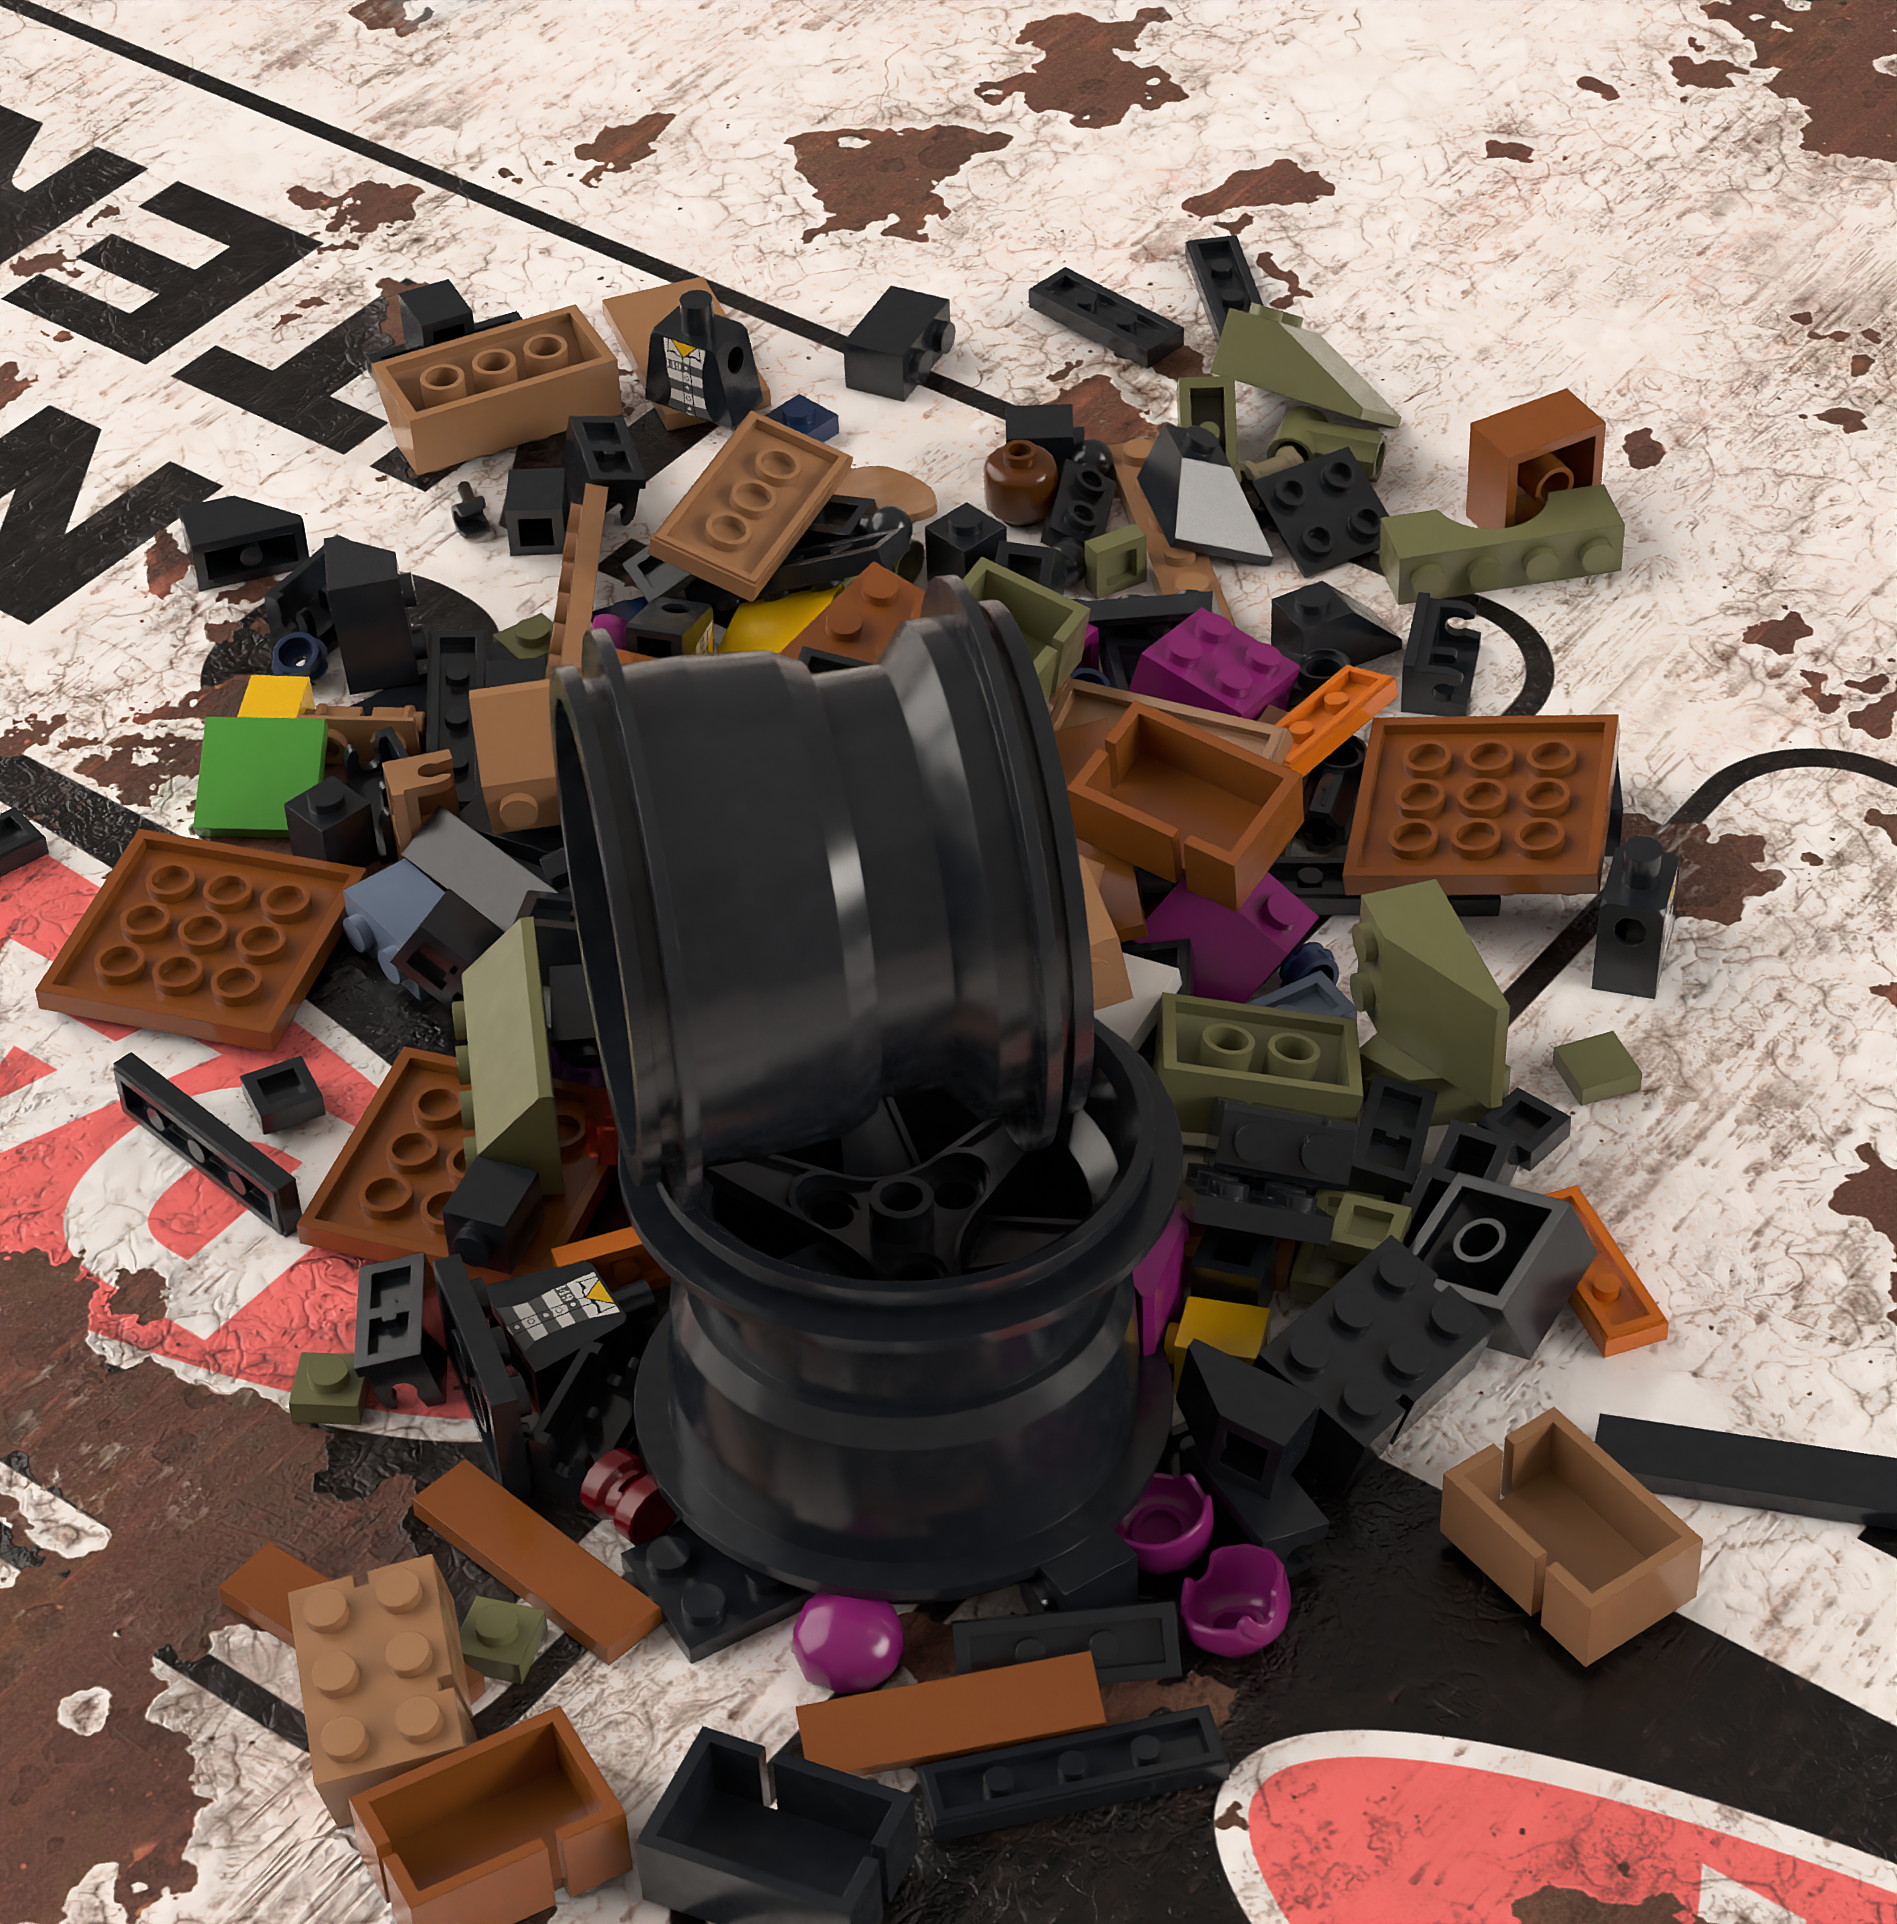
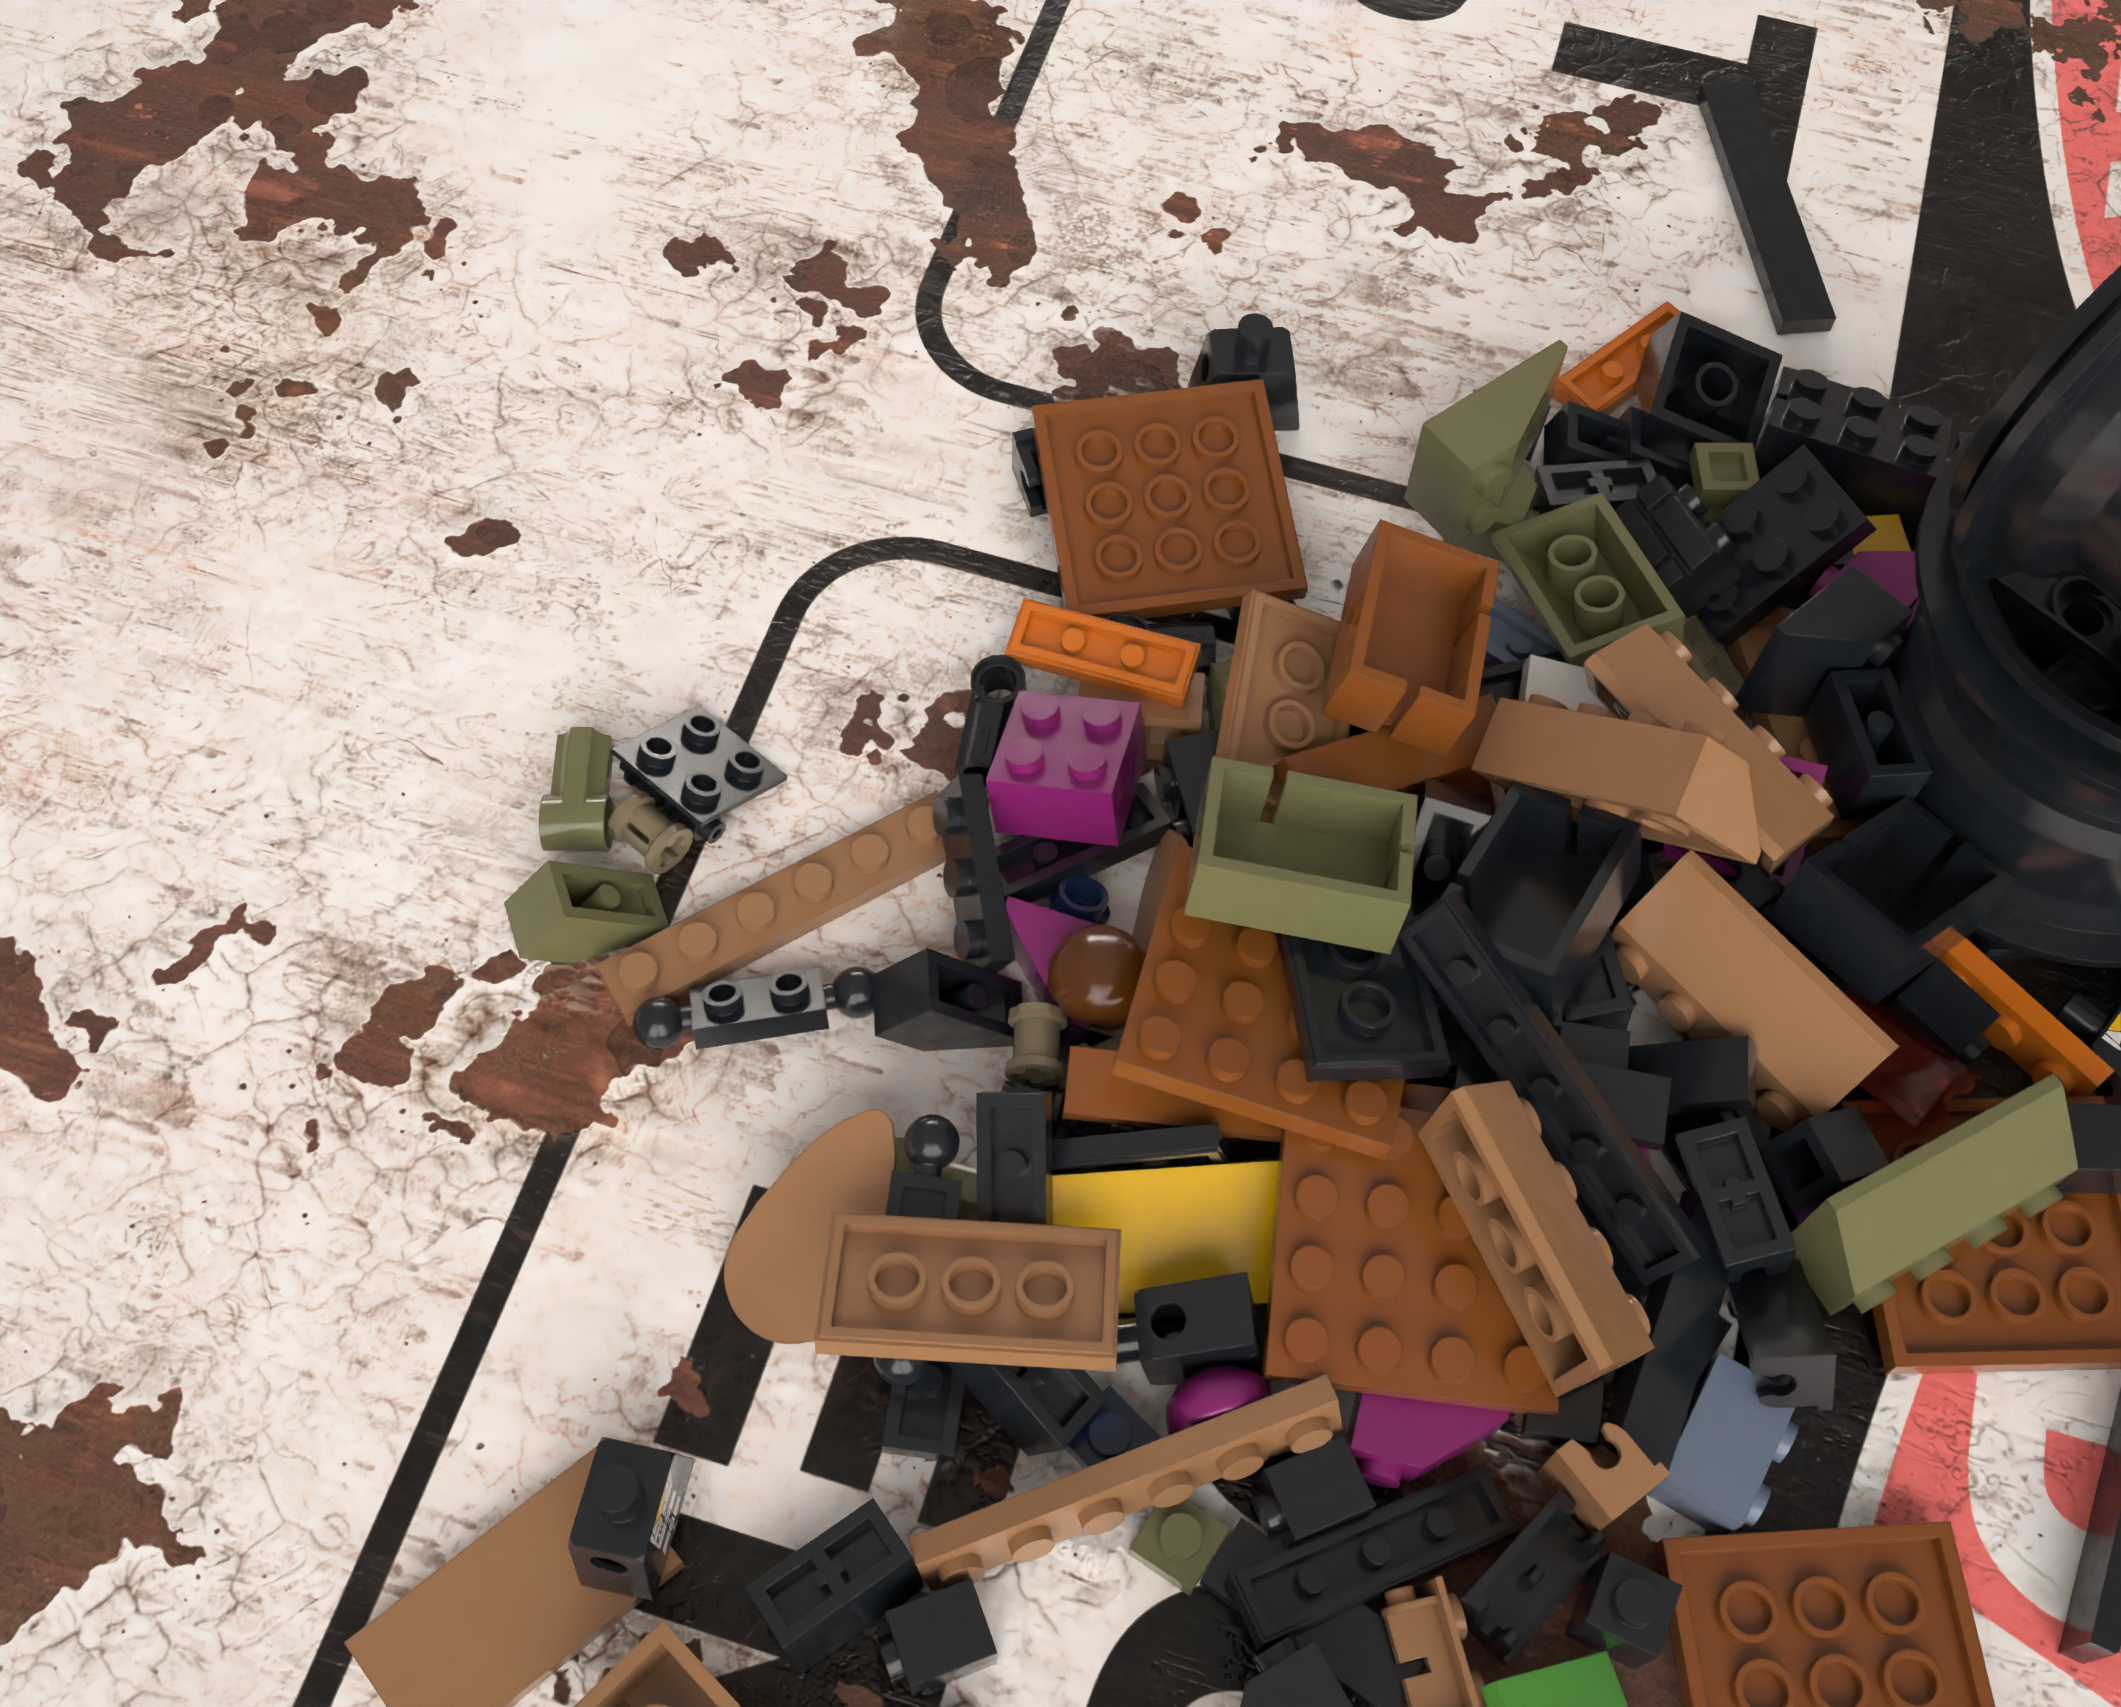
camera: 115 degrees left, 20 degrees up
black plate [240,1056,326,1135] -> none
dark blue plate [764,394,839,443] -> none
black brick [843,285,956,402] -> none
black brick [925,502,1007,583] -> none
reddish brown head [983,440,1058,528] -> none
black brick [1005,404,1085,473] -> none
black plate [1028,267,1184,369] -> none
olive plate [1085,523,1147,599] -> none
slope [1136,424,1274,566] -> none
black tile [1185,235,1264,346] -> none
olive slope [1210,303,1402,428] -> none
black slope [1271,581,1402,667] -> none
olive arch [1379,484,1625,605] -> none
black hinge [1401,592,1481,717] -> none
medium nougat piece [1440,1407,1703,1667] -> none
dark orange brick [1466,388,1606,529] -> none
olive tile [1553,1031,1642,1106] -> none

